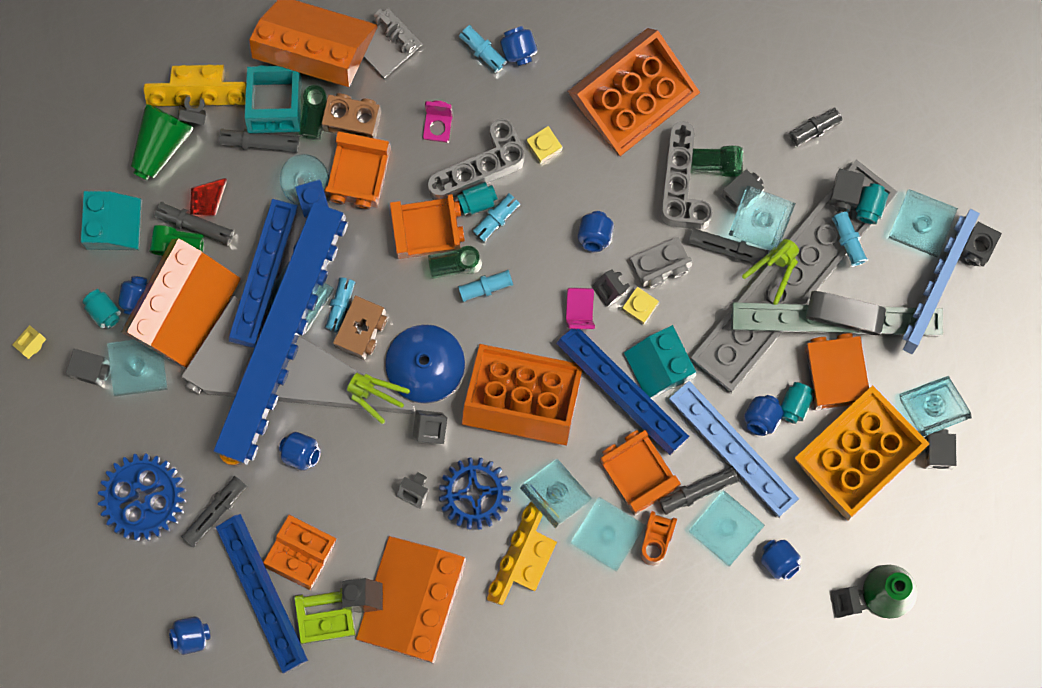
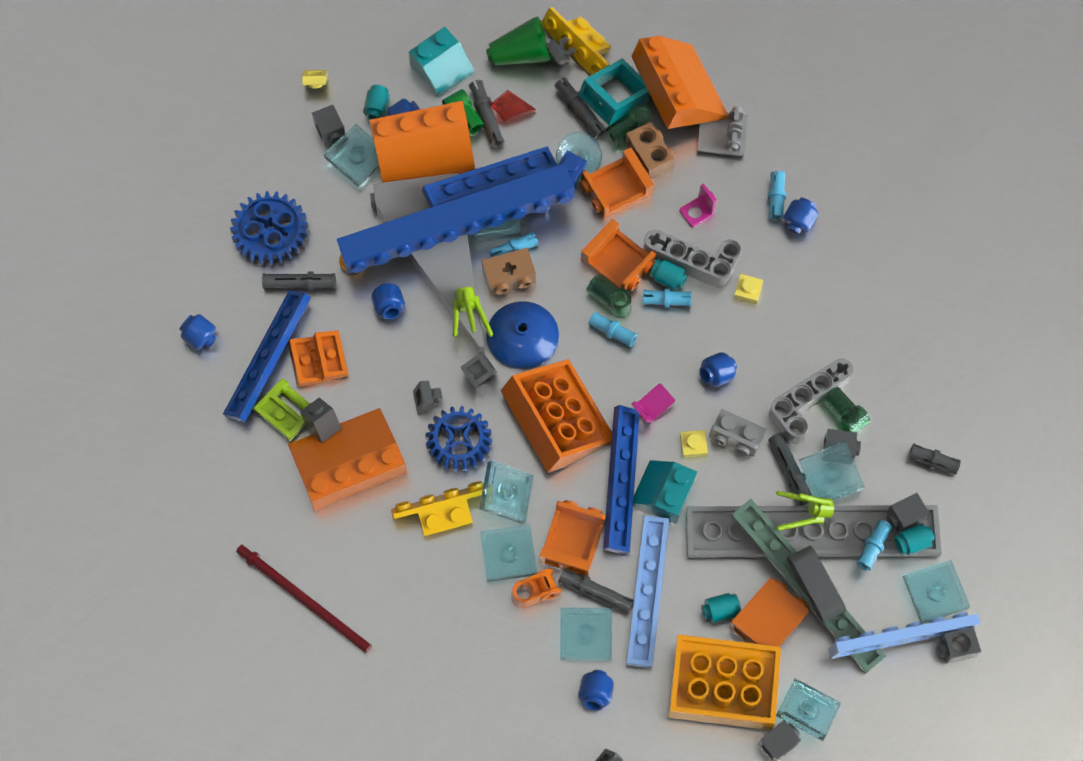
camera: 45 degrees right, 10 degrees down
orange slope [567,28,700,156] -> none
dark grey tile [593,269,630,306] -> none
blue head [744,395,784,436] -> none

